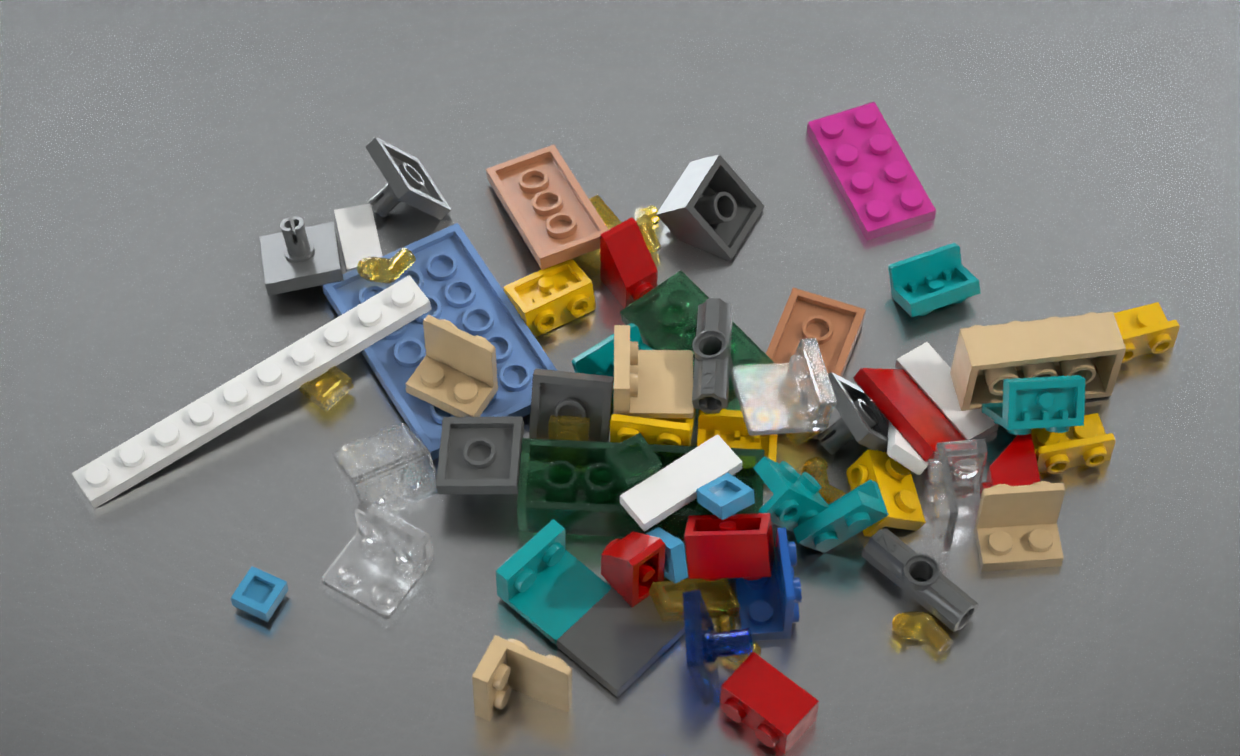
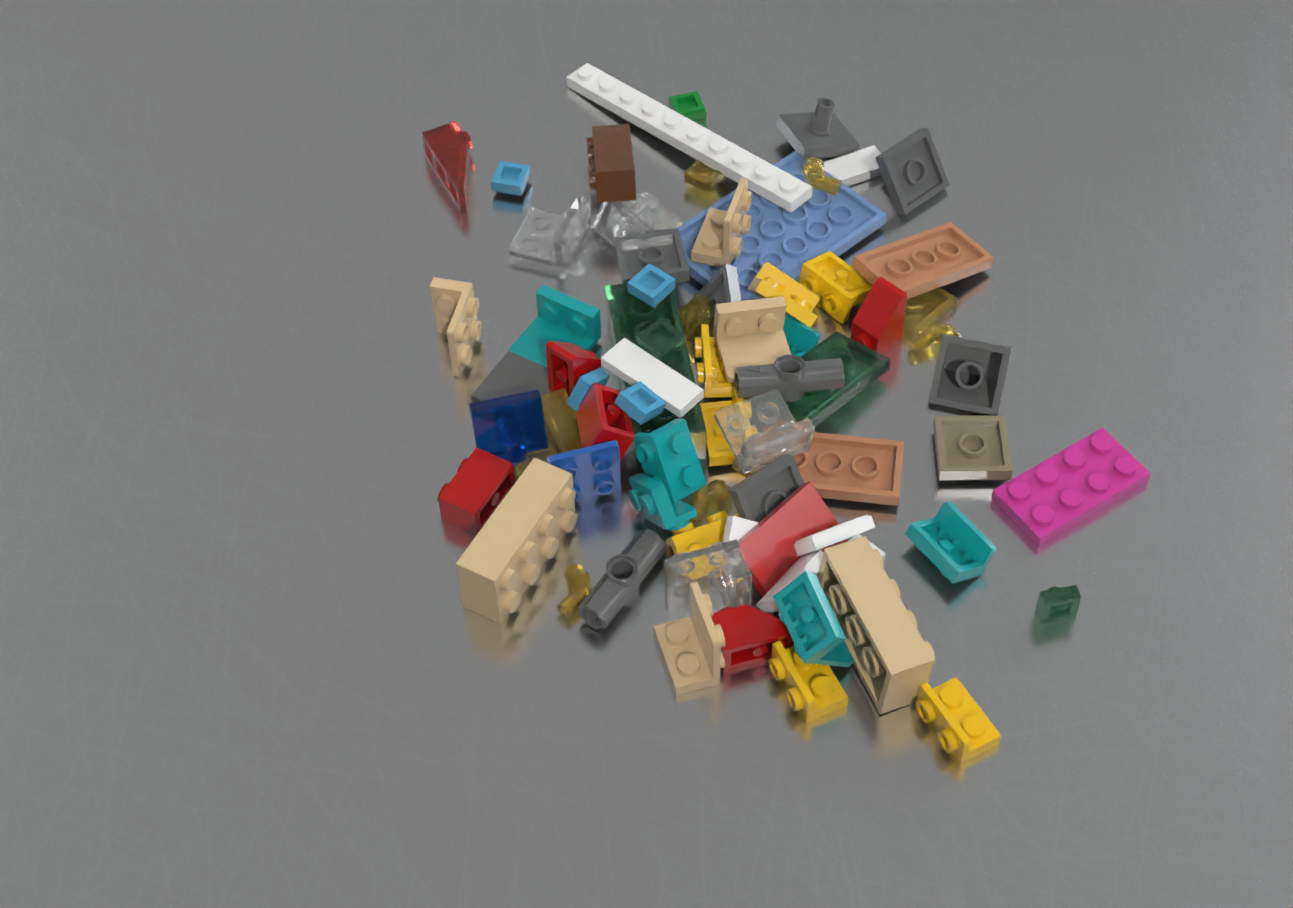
camera: 80 degrees right, 5 degrees down
none -> clear red slope [421,121,472,213]
none -> tan brick [456,458,578,624]
none -> reddish brown brick [587,124,636,202]
none -> dark azure plate [627,263,675,307]
none -> green tile [668,91,706,121]
none -> yellow bracket [747,262,820,328]
none -> white tile [756,550,823,614]
none -> white tile [793,514,875,556]
none -> dark tan plate [933,416,1013,480]
none -> clear green plate [1035,585,1081,625]

